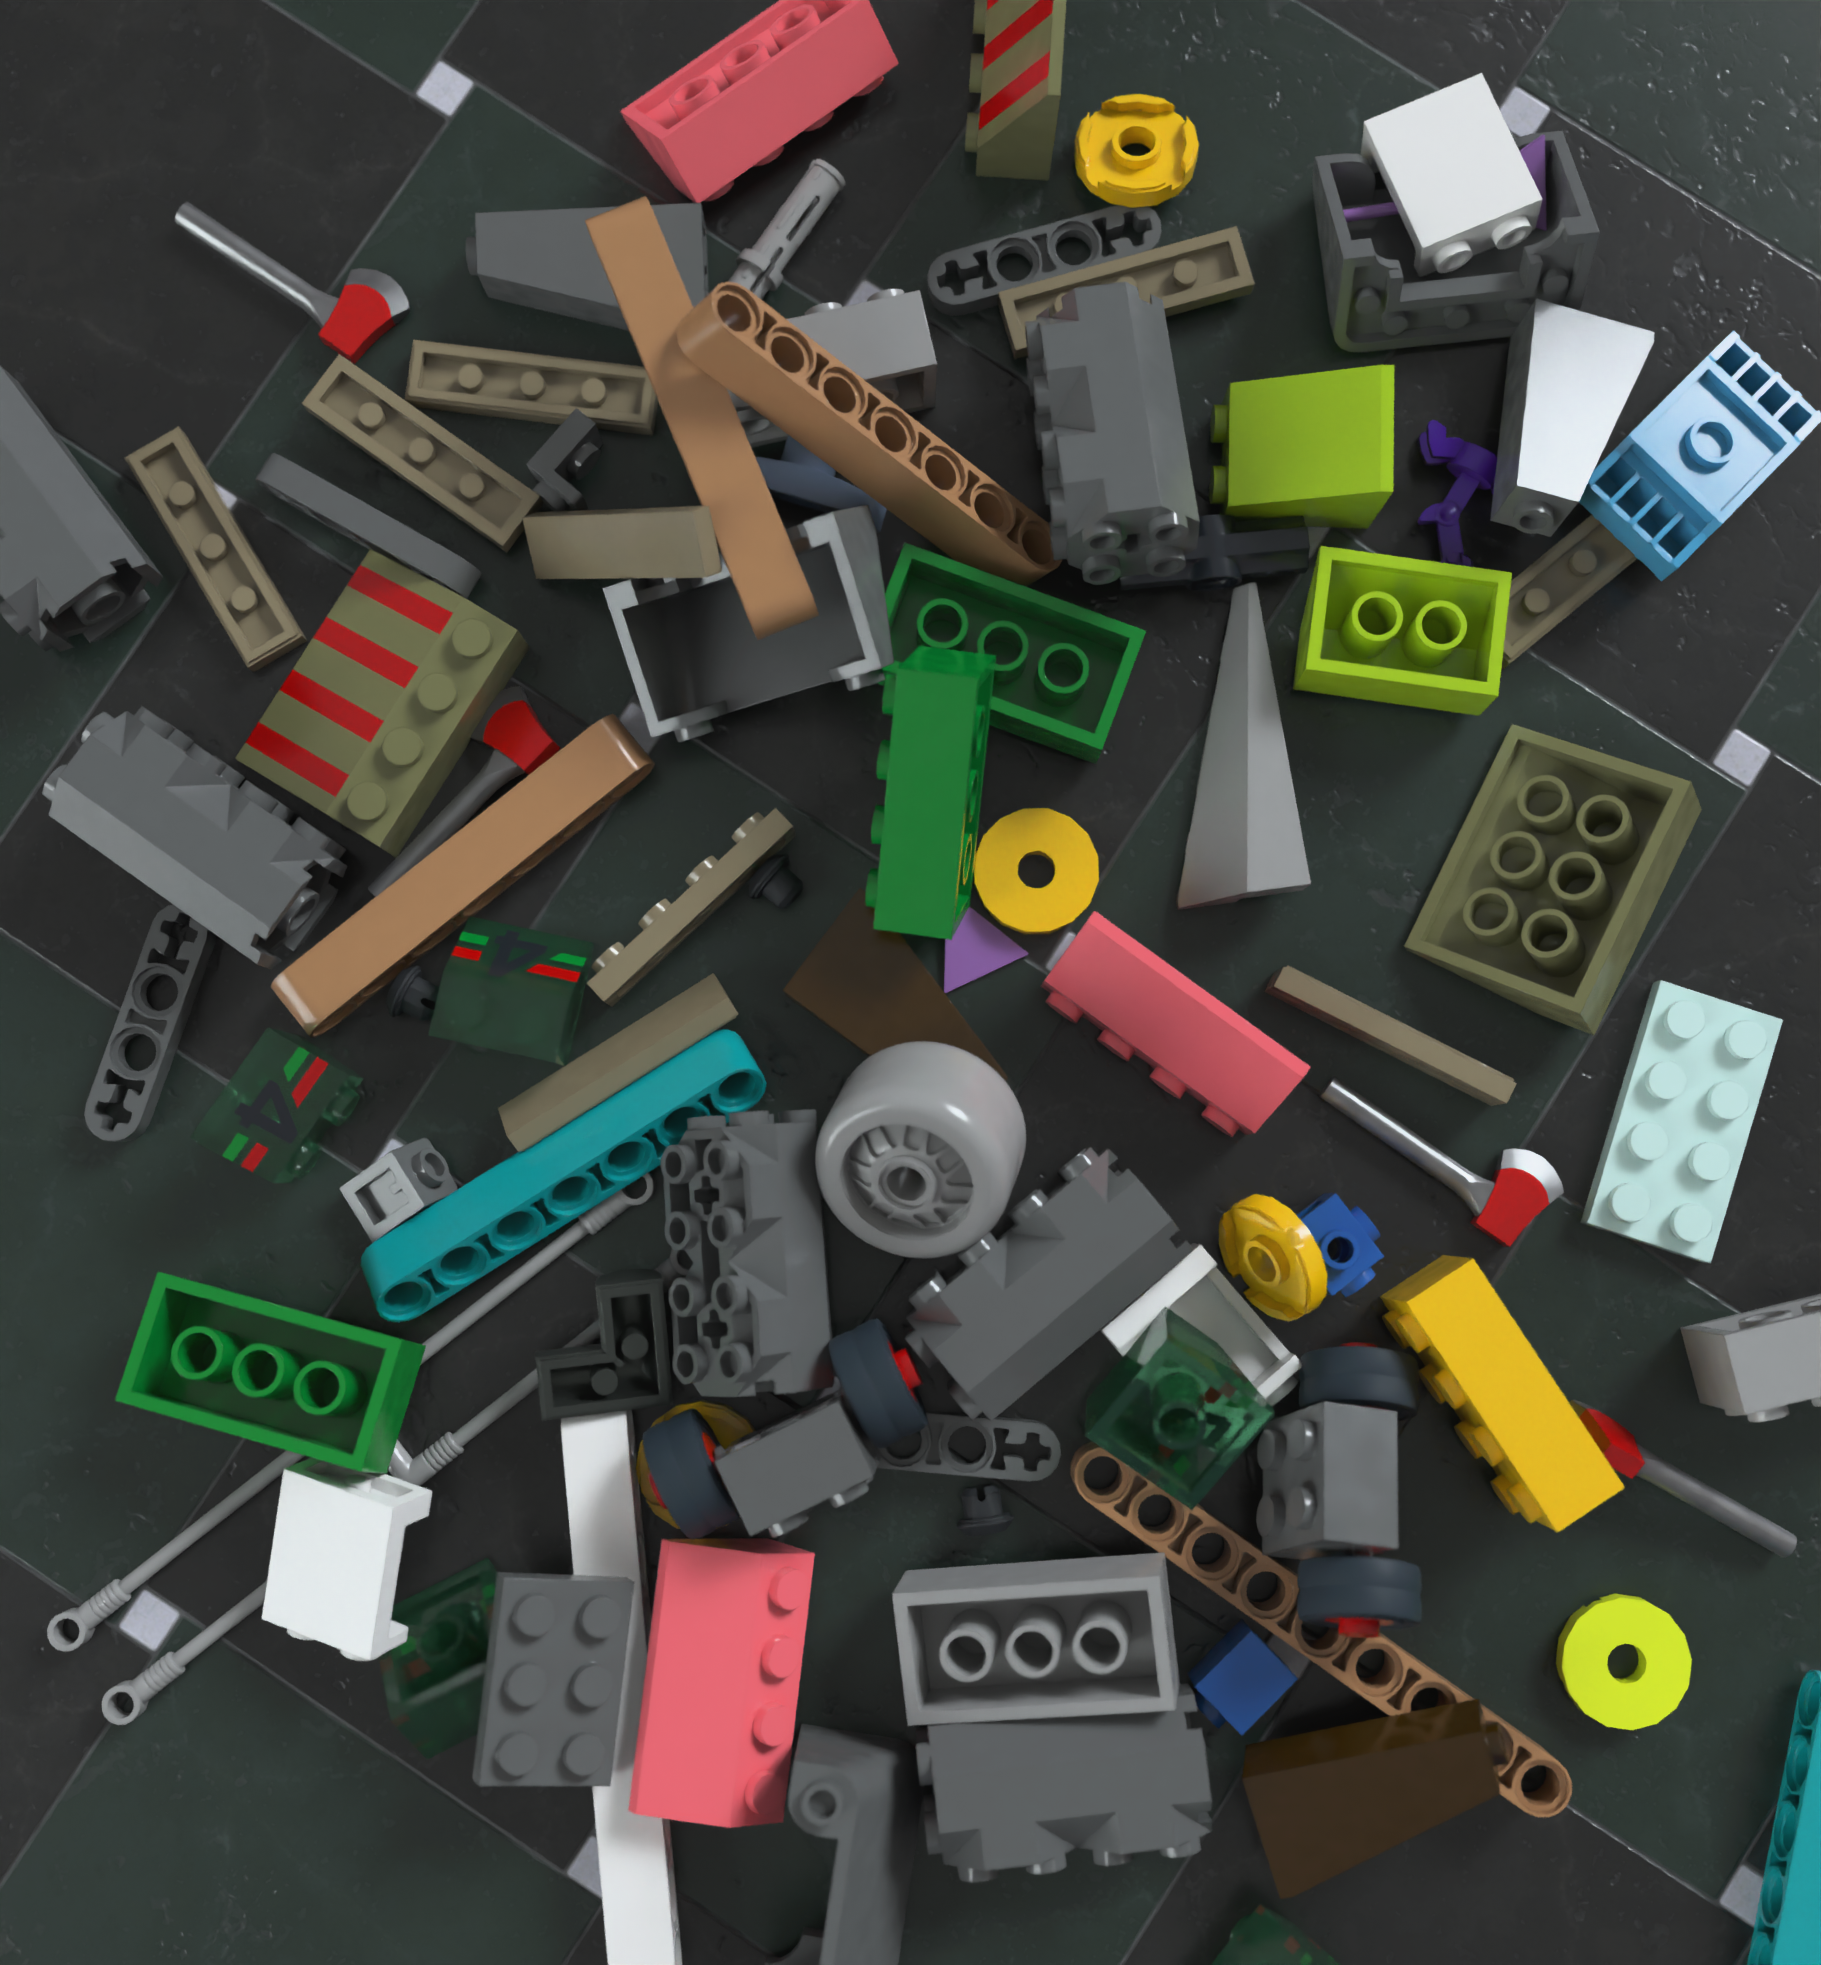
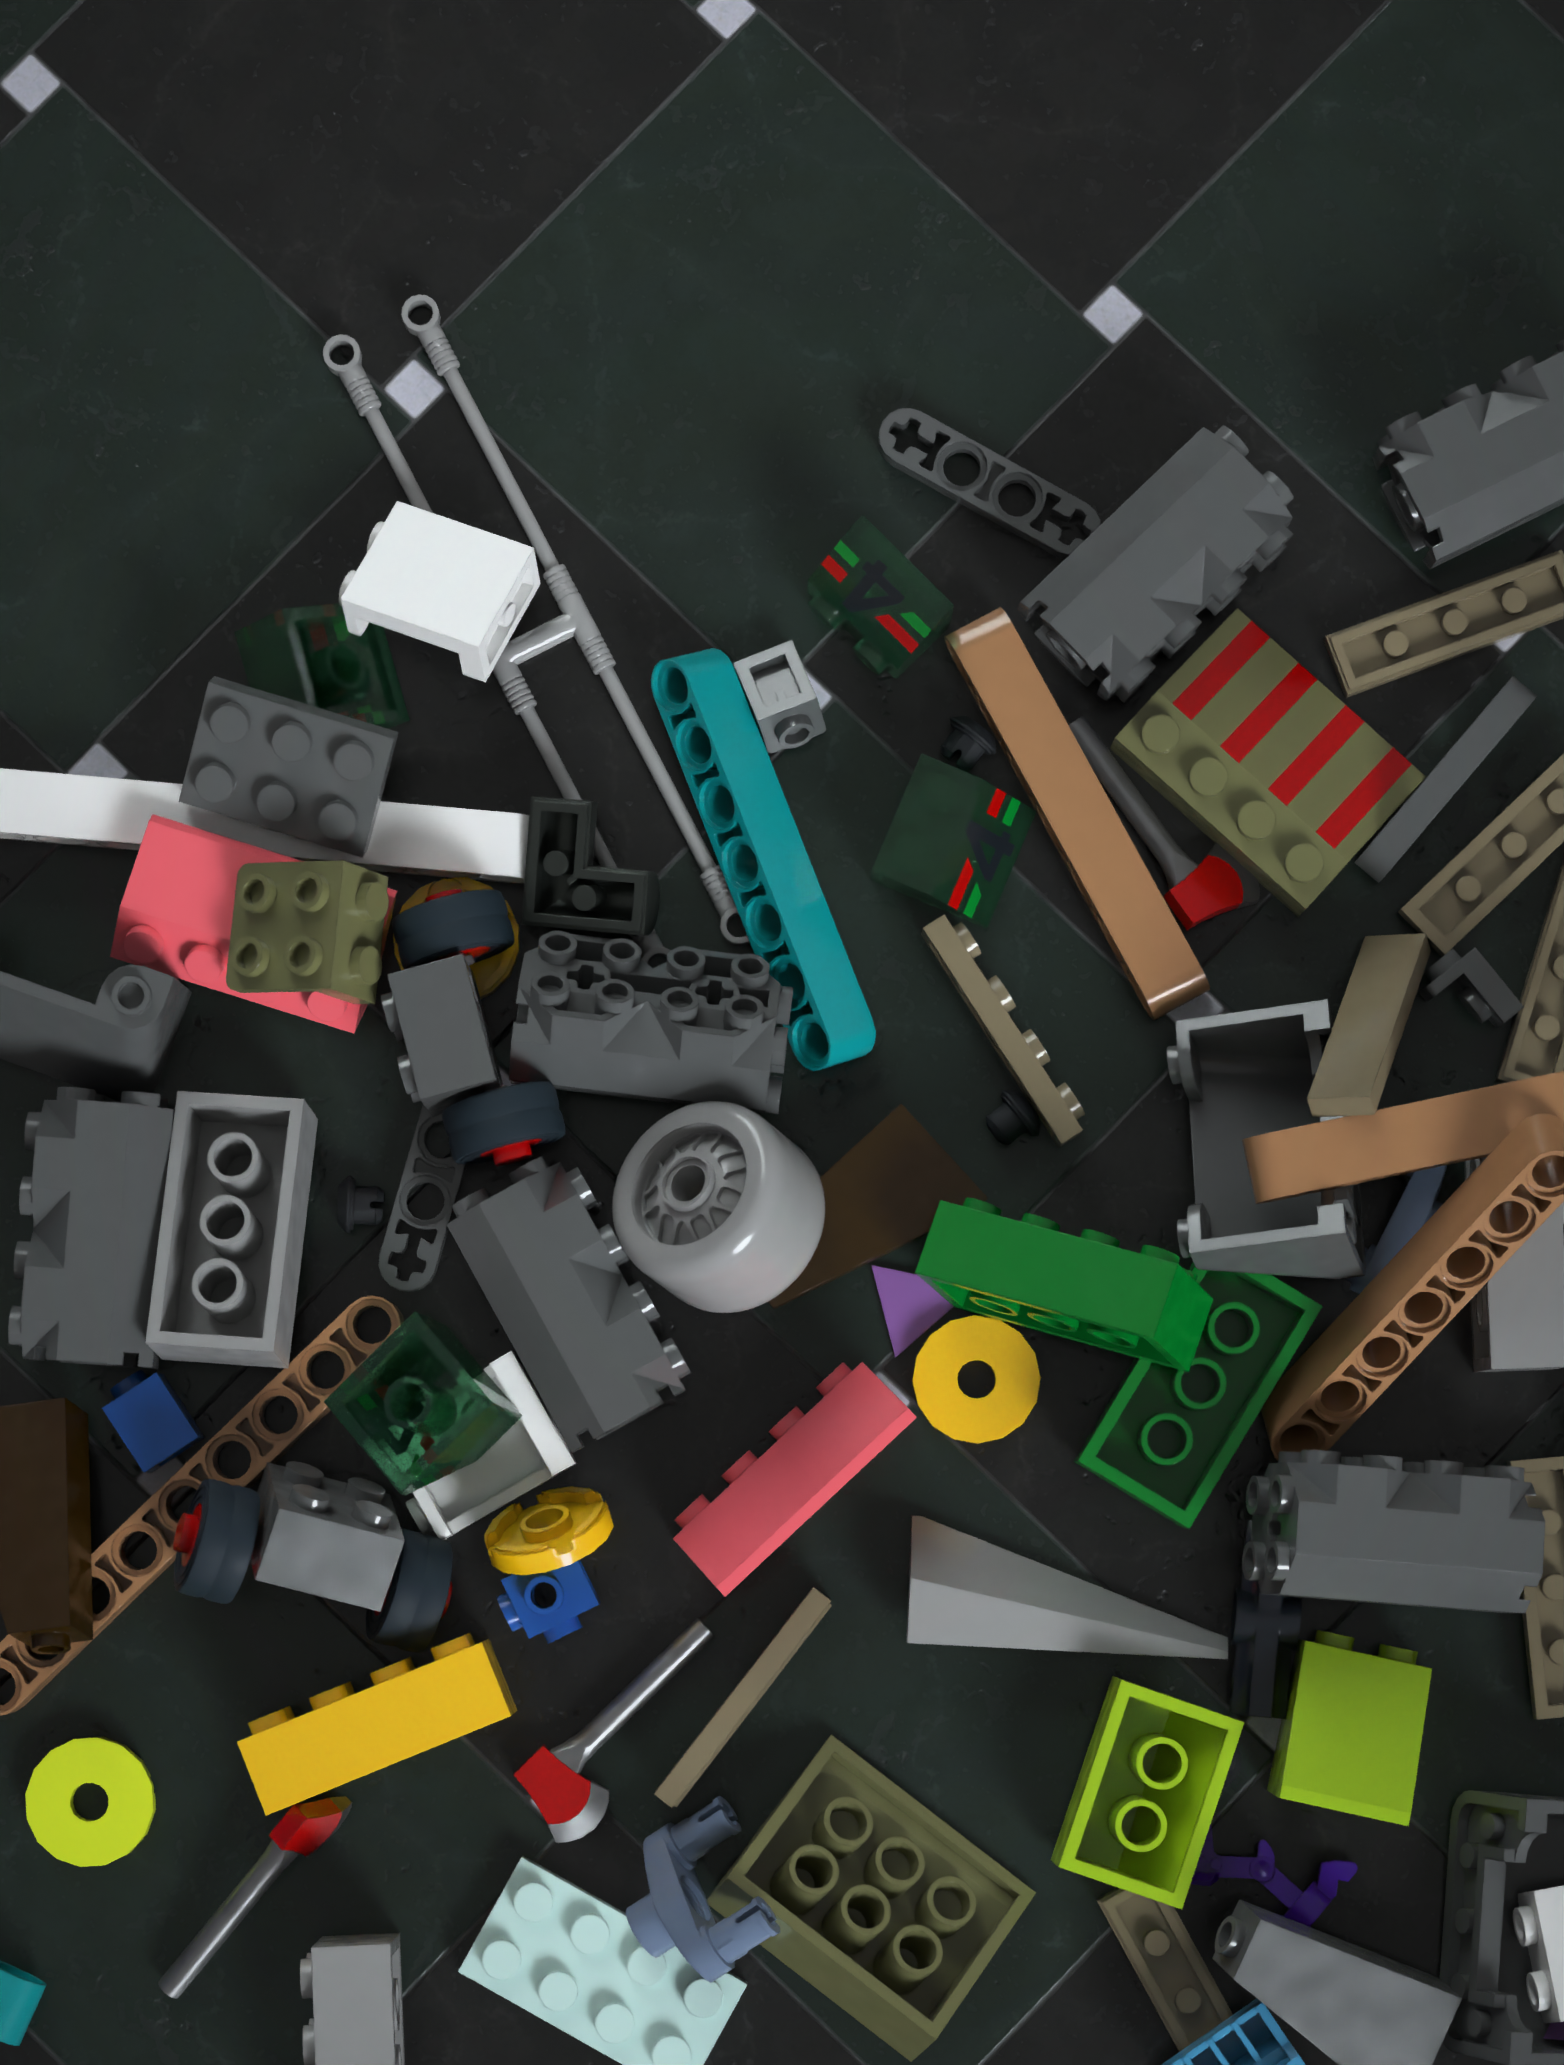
camera: 100 degrees right, 0 degrees up
green brick [115,1272,426,1474] -> none
dark tan tile [498,973,738,1152] -> none
none -> olive bracket [226,860,389,1004]
none -> sand blue connector [626,1796,780,1983]

